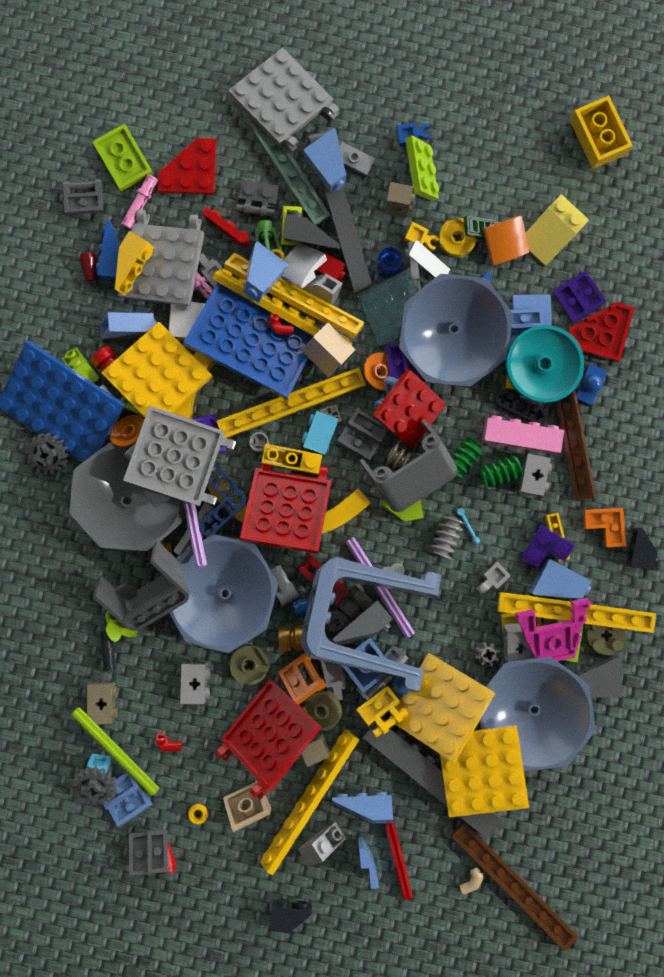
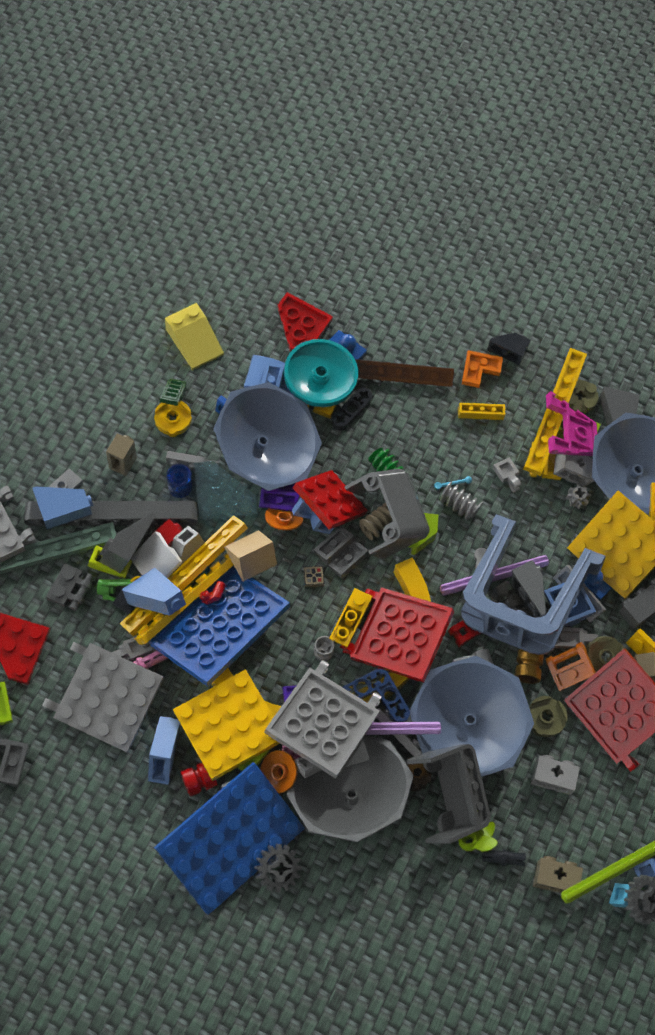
camera: 80 degrees left, 20 degrees down
lime slope [62,347,100,383] -> none
dark red cone [78,252,97,281] -> none
blue slope [96,220,120,282] -> none
yellow slope [115,231,154,296] -> none
bright pink pin [121,174,158,230] -> none
red arm [155,733,182,752] -> none
white slope [168,302,205,341] -> none
red plate [202,207,250,248] -> none
yellow plate [217,367,366,438] -> none
blue cone [292,599,309,618] -> none
medium azure brick [301,411,338,456] -> none
yellow plate [356,686,408,738] -> none
blue plate [397,123,431,146] -> none
yellow plate [404,221,439,251] -> none
lime plate [405,135,439,201] -> none
white sticker [409,240,450,277] -> none
green piece [480,455,523,489] -> none
bright pink brick [482,416,564,455] -> none
orange slope [483,216,529,265] -> none
light grey brick [517,454,552,497] -> none
dark purple plate [521,525,575,568] -> none
medium blue slope [529,559,591,598] -> none
dark purple slope [553,271,607,322] -> none
yellow brick [570,96,633,169] -> none

